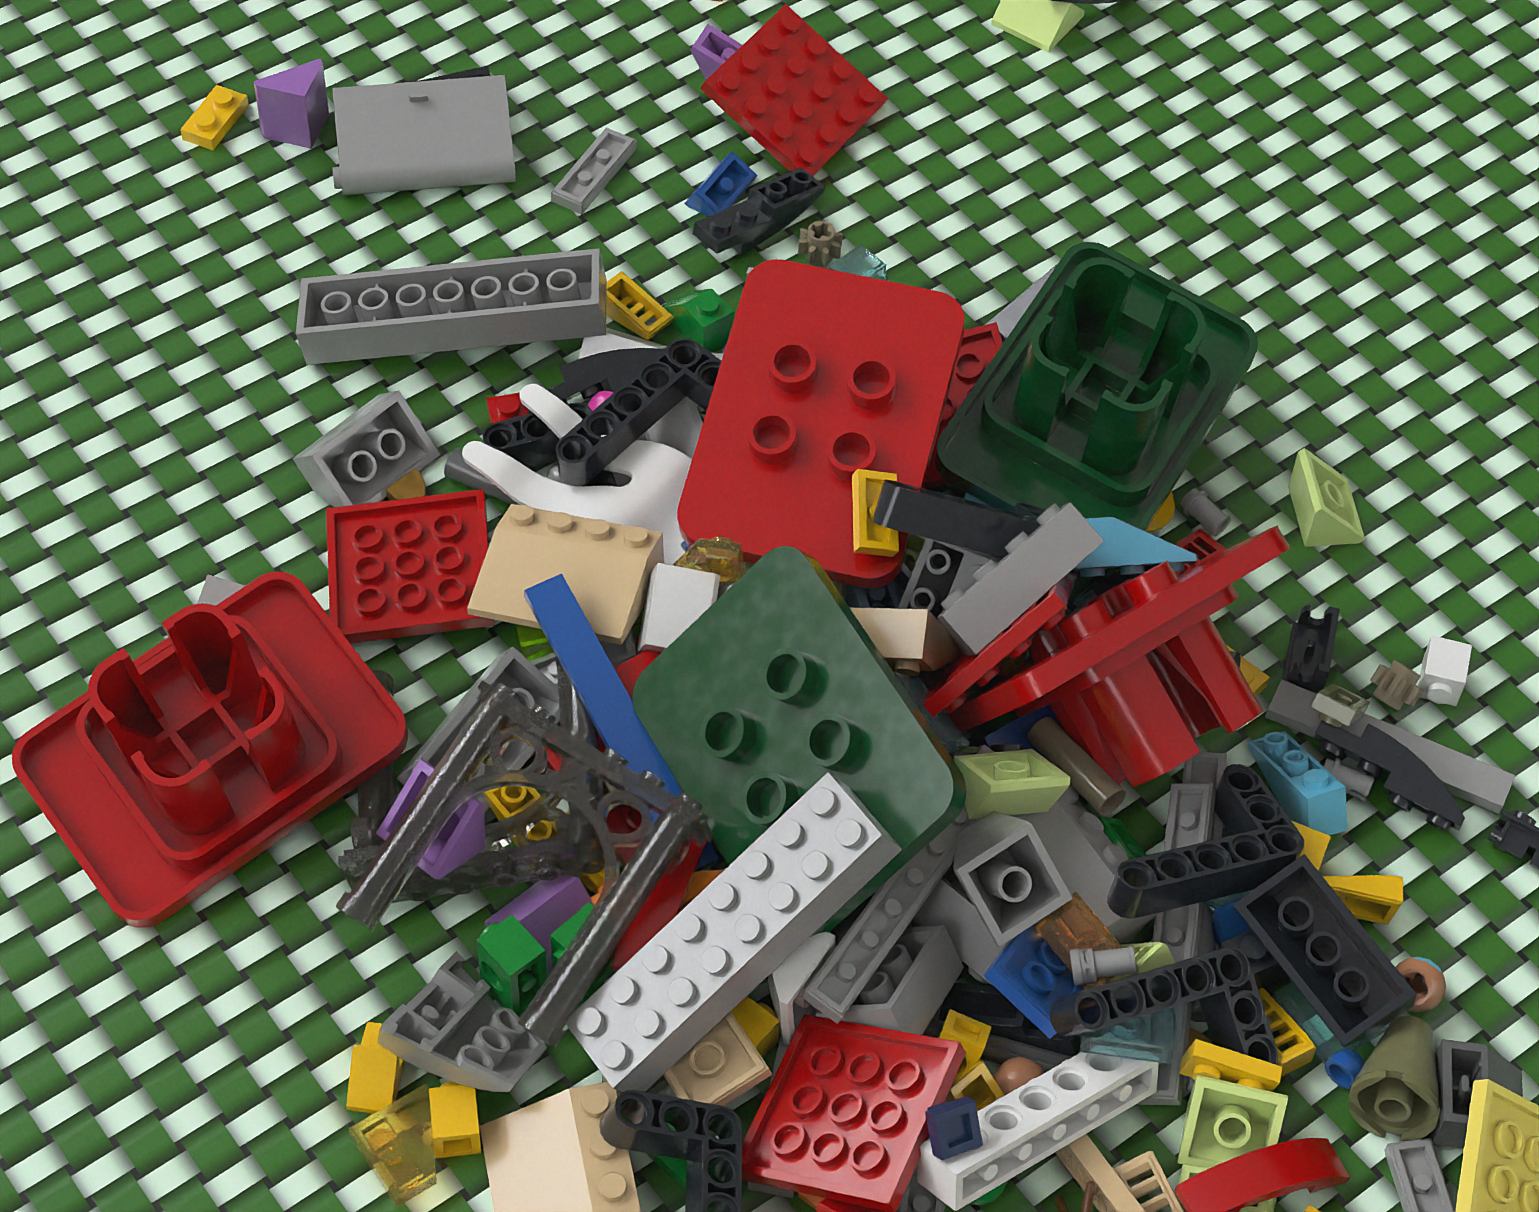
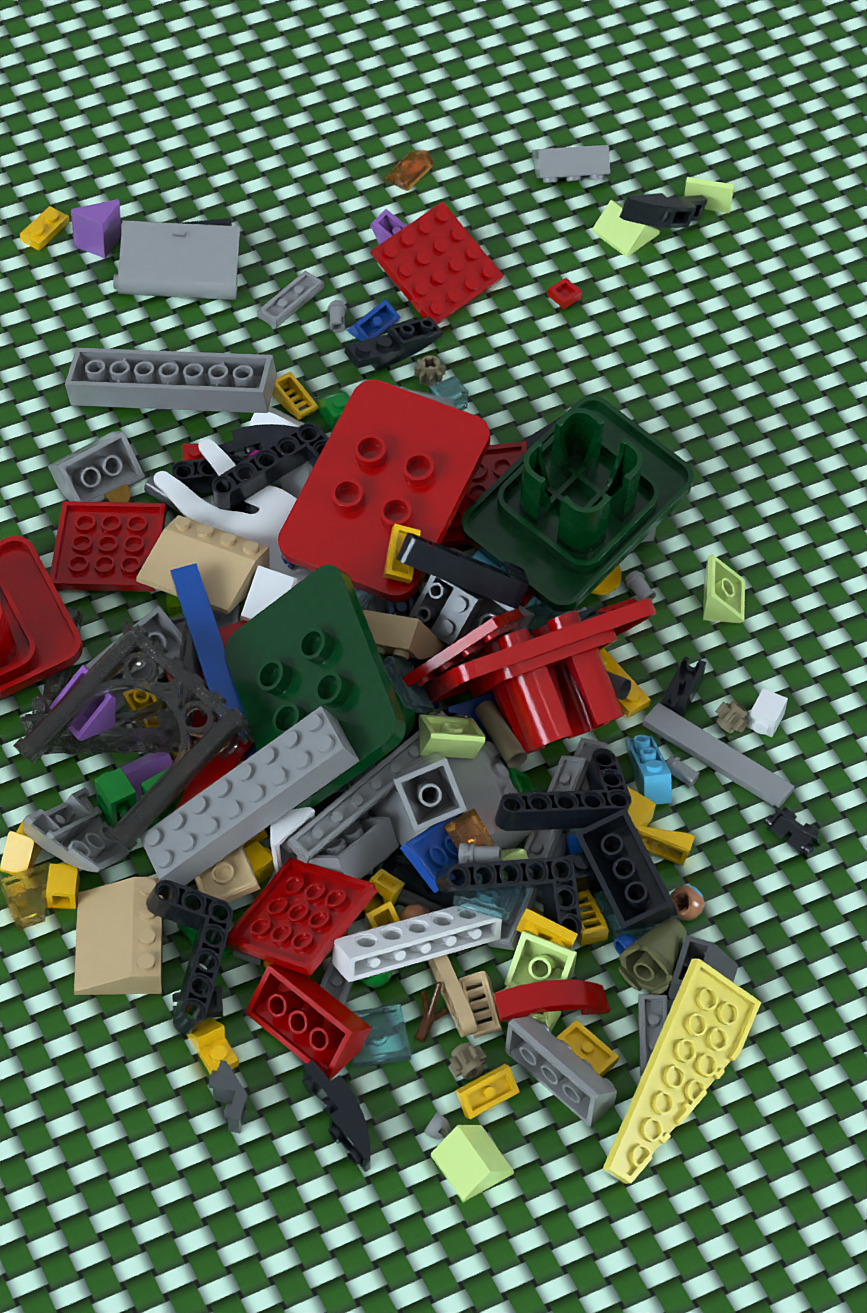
camera: 10 degrees right, 0 degrees up
clear yellow wing [673,537,747,582] -> none
dark blue tile [925,1096,983,1161] -> none
light grey slope [938,502,1104,656] -> none
medium azure slope [1071,517,1197,577] -> none
olive plate [1311,683,1370,728] -> none
black slope [1315,720,1465,832] -> none
none -> light grey pin [327,300,347,333]
none -> red plate [547,278,582,309]

